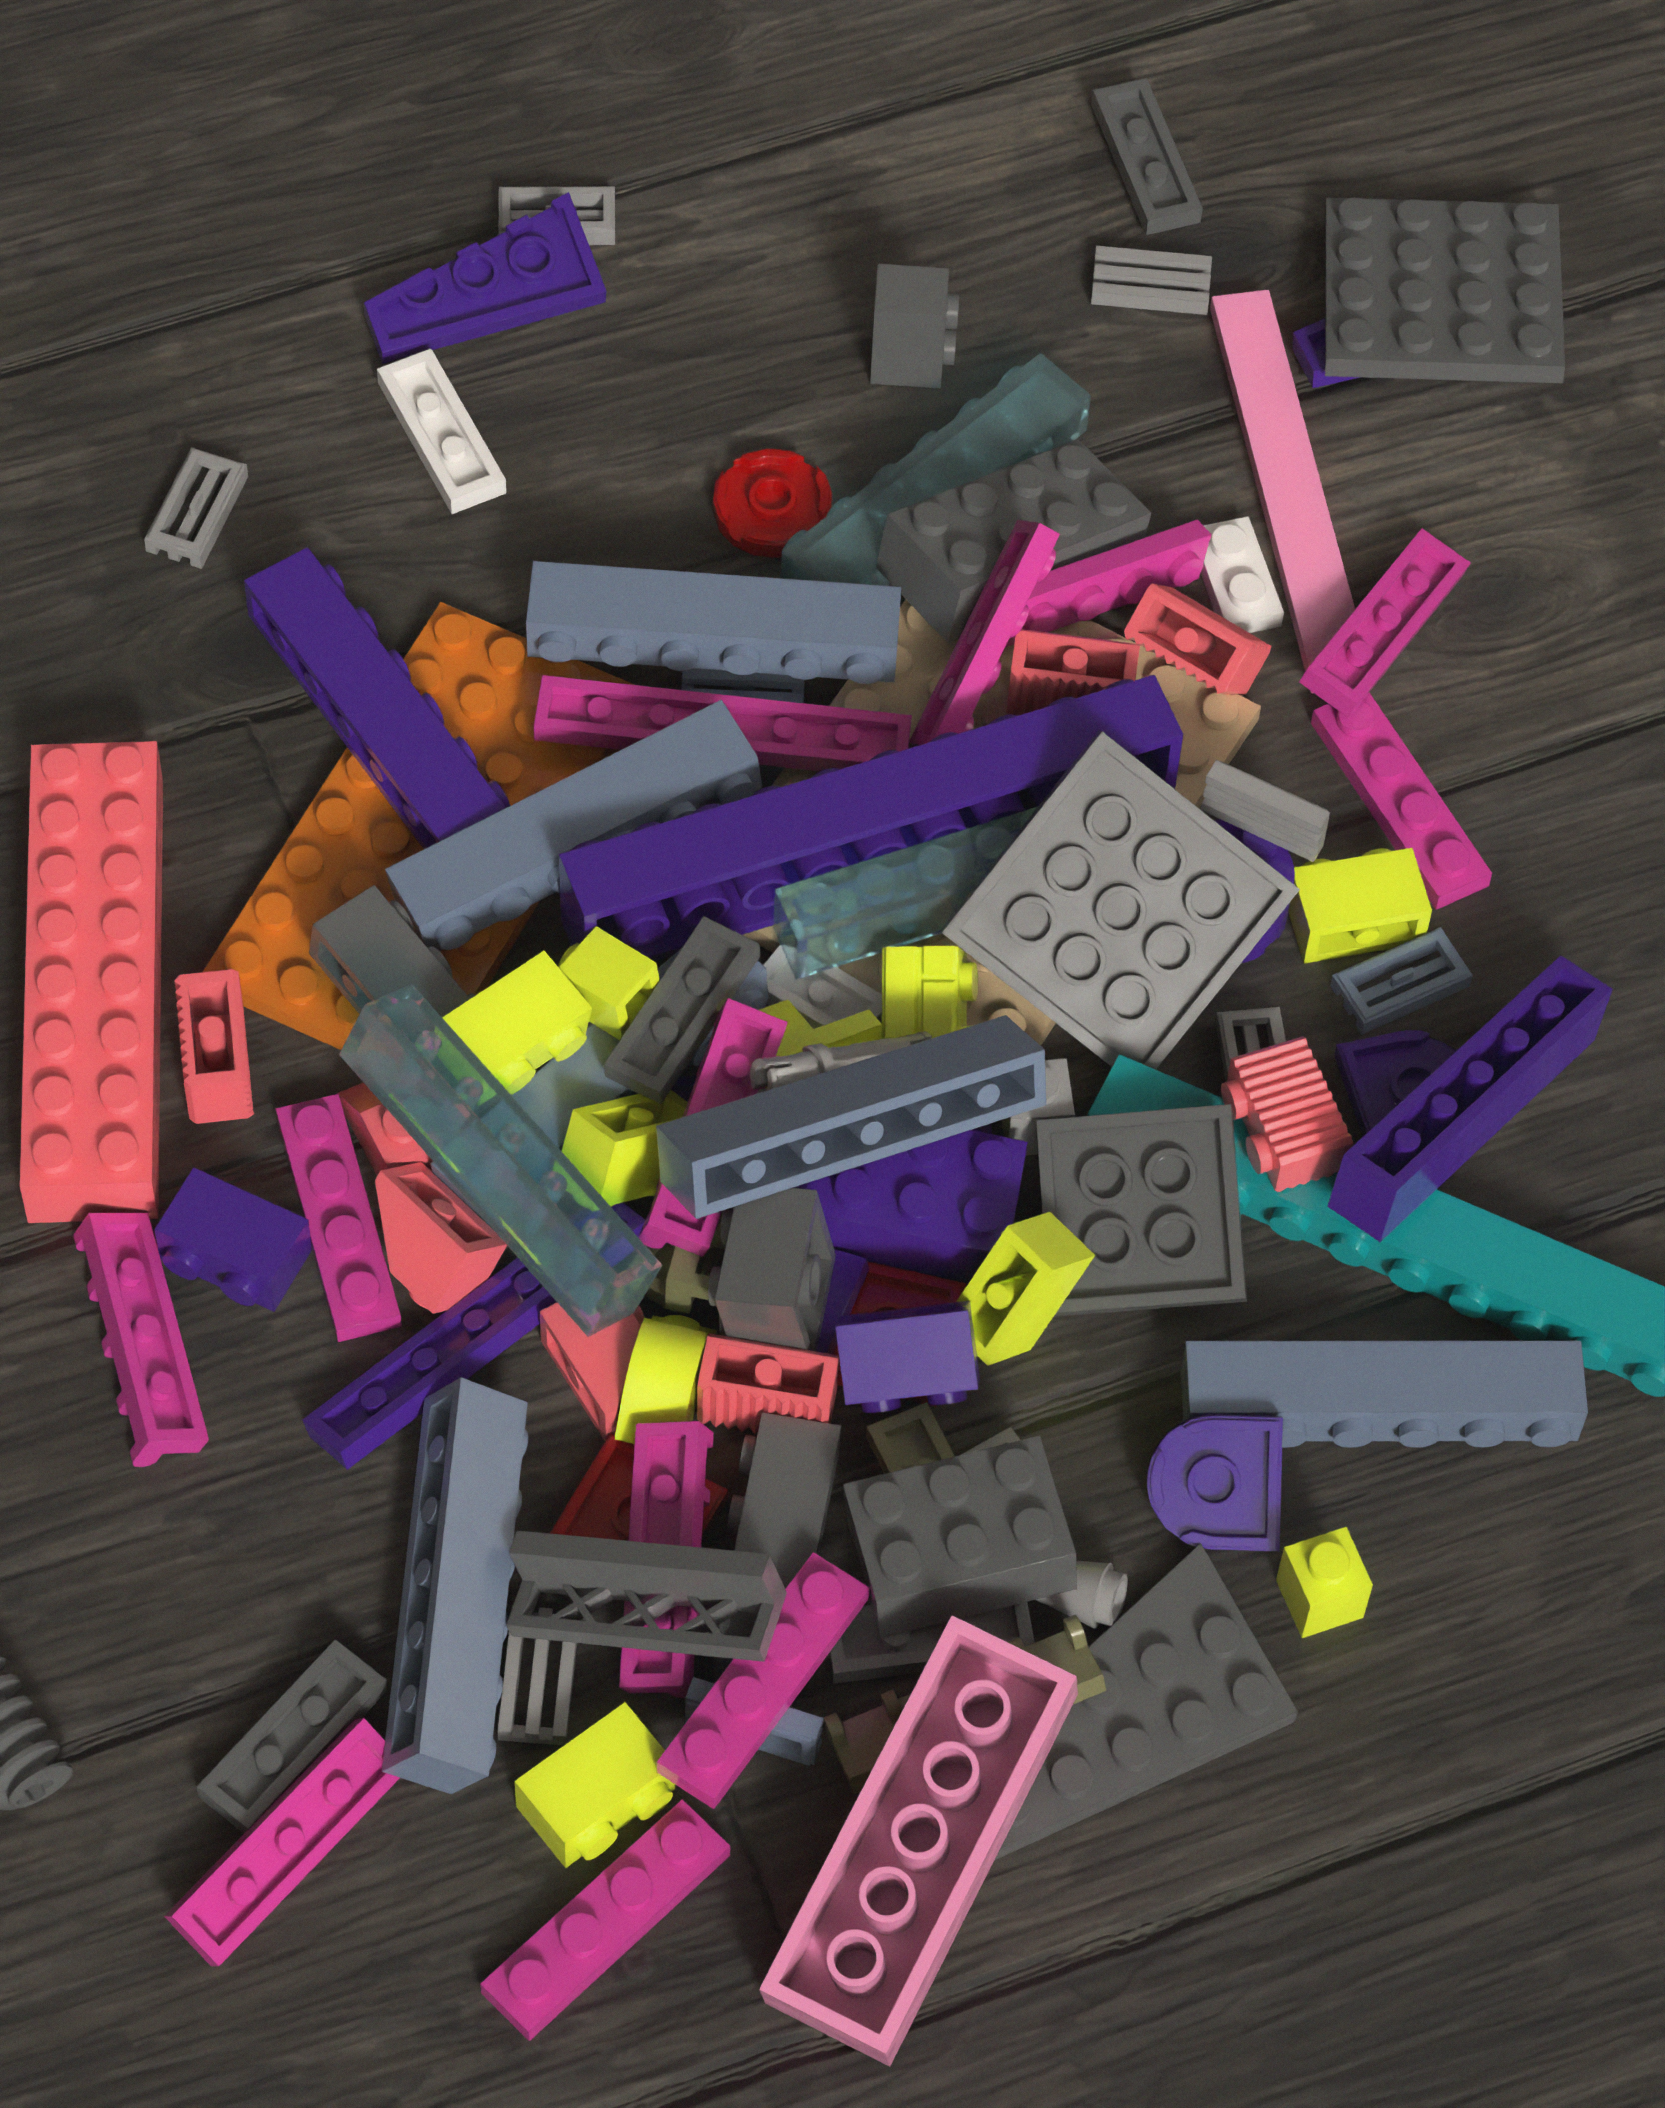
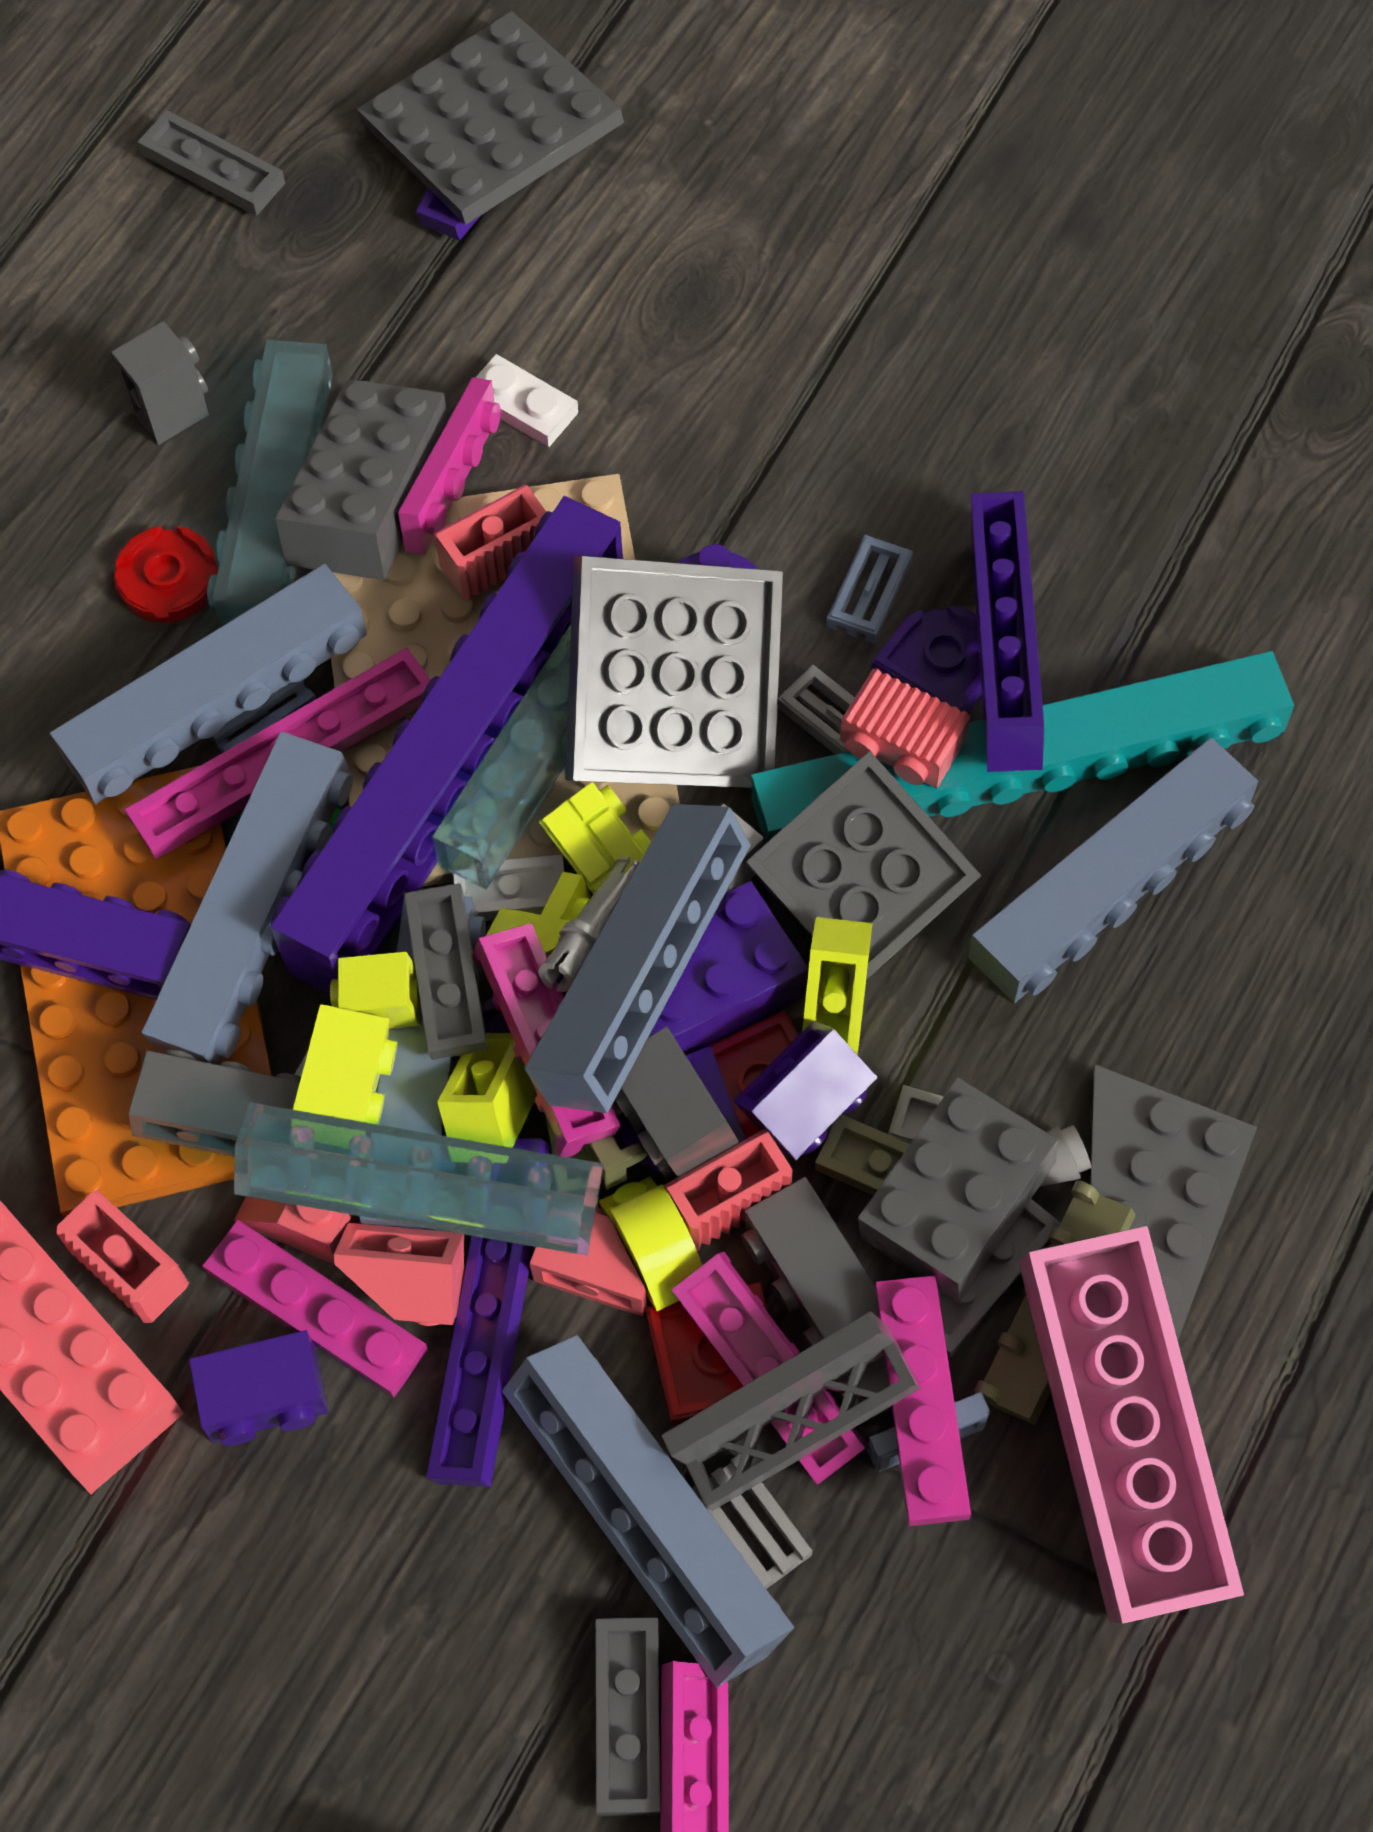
camera: 35 degrees left, 5 degrees up
dark pink hinge [73,1213,209,1467] -> none
dark pink plate [480,1800,730,2041] -> none
neon yellow brick [515,1702,675,1868] -> none
dark pink plate [909,520,1060,746] -> none
light grey tile [1091,246,1212,315] -> none
coral brick [1124,583,1271,696] -> none
dark purple tile [1147,1414,1283,1551] -> none
light grey tile [1201,760,1330,862] -> none
bright pink tile [1210,290,1355,694] -> none
neon yellow brick [1276,1527,1373,1638] -> none
neon yellow brick [1288,848,1432,964] -> none
dark pink plate [1299,528,1471,718] -> none
dark pink plate [1311,692,1492,910] -> none

